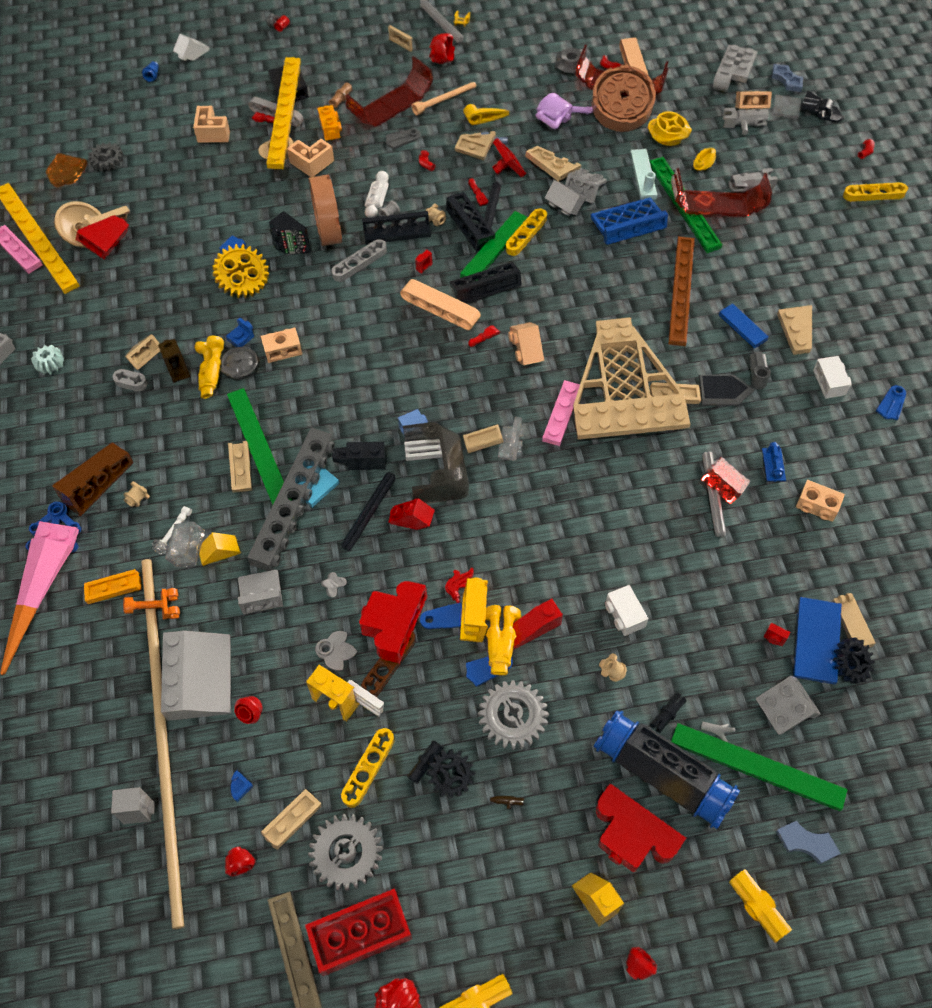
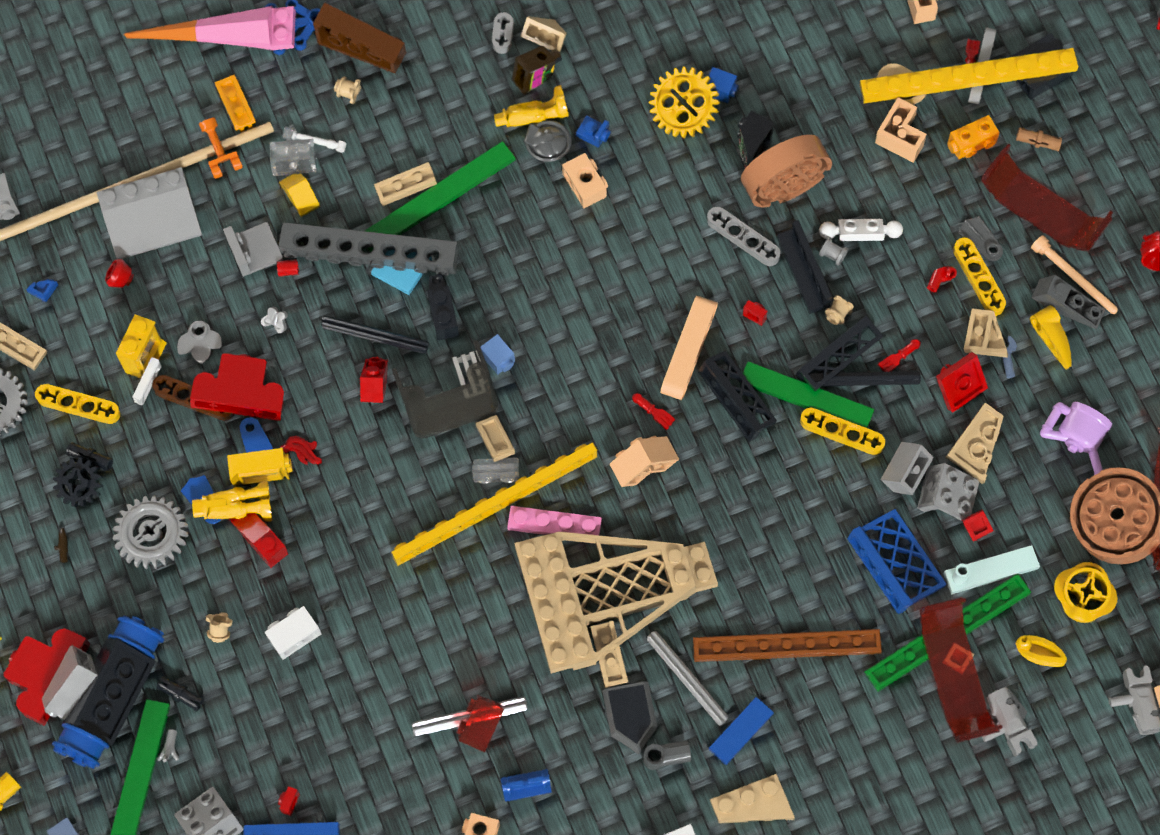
camera: 80 degrees right, 10 degrees up
none -> light grey slope [42,645,97,720]
none -> red hinge [277,259,299,276]
none -> yellow plate [391,443,597,566]
none -> light grey axle [647,631,729,726]
none -> yellow beam [953,238,1006,316]
none -> red plate [962,510,994,542]
none -> dark grey slope [1031,275,1105,329]

